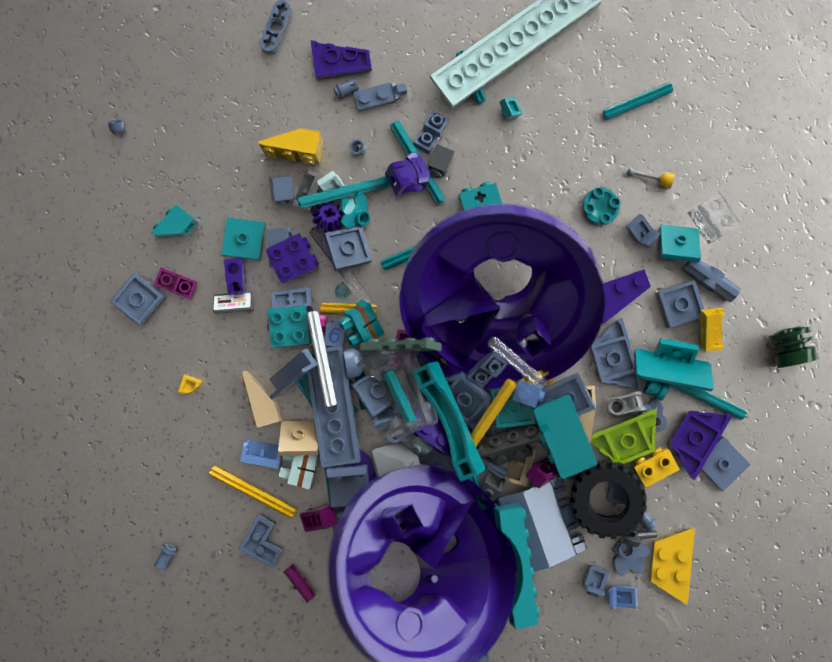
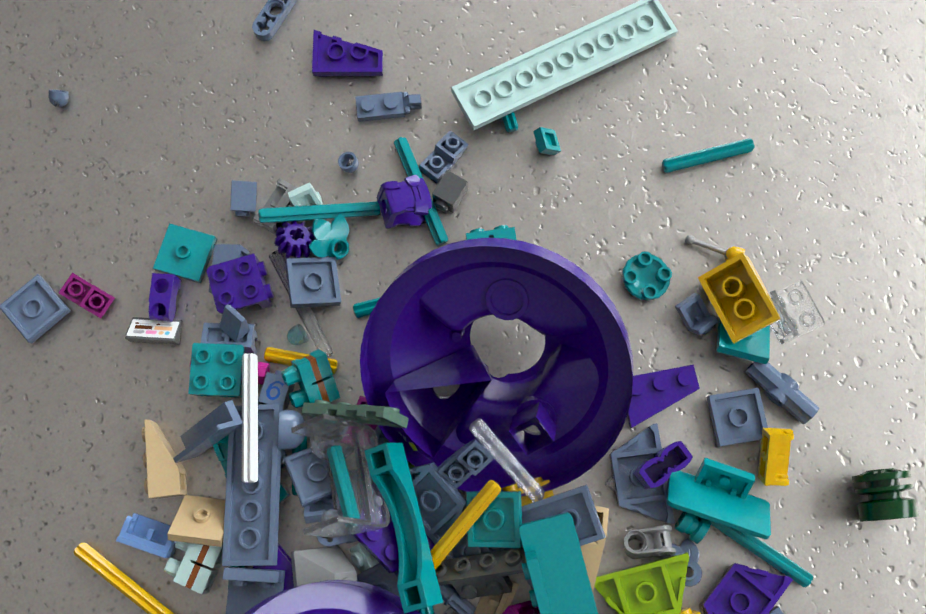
camera: 10 degrees right, 10 degrees down
teal slope [151,204,198,238] -> none
yellow tile [177,375,203,394] -> none
yellow slope [258,128,324,165] -> none
sand blue pin [333,78,359,98] -> none
medium blue bracket [512,380,545,408] -> none
none -> sand blue slope [220,304,250,342]
none -> dark purple brick [634,441,693,489]
none -> yellow slope [698,252,781,344]

